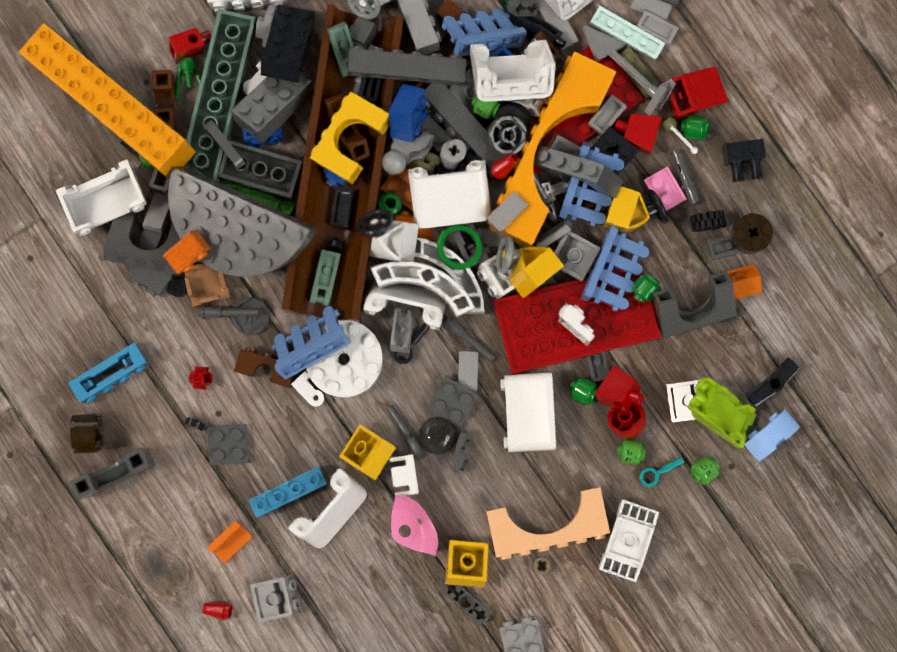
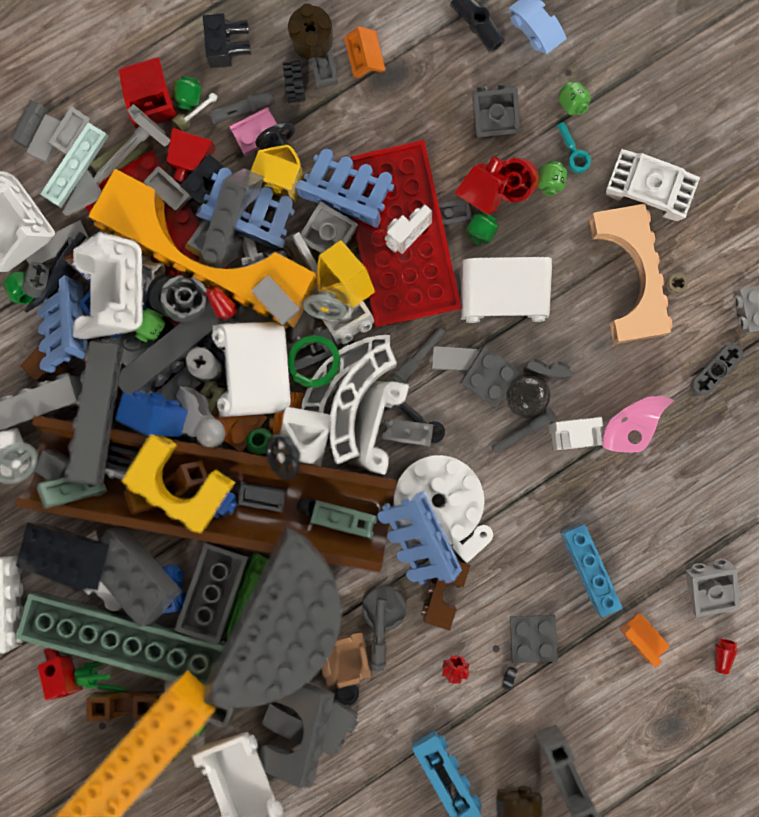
camera: 80 degrees left, 0 degrees up
light grey tile [142,192,170,233] -> none
orange brick [163,230,211,274] -> none
dark grey beam [204,120,246,169] -> none
light grey plate [255,5,277,47] -> none
white windscreen [288,468,367,548] -> none
yellow brick [339,424,396,480] -> none
yellow brick [445,540,488,588] -> none
green head [632,274,661,303] -> none
dark grey arch [653,271,737,338] -> none
lime piece [688,377,756,449] -> none

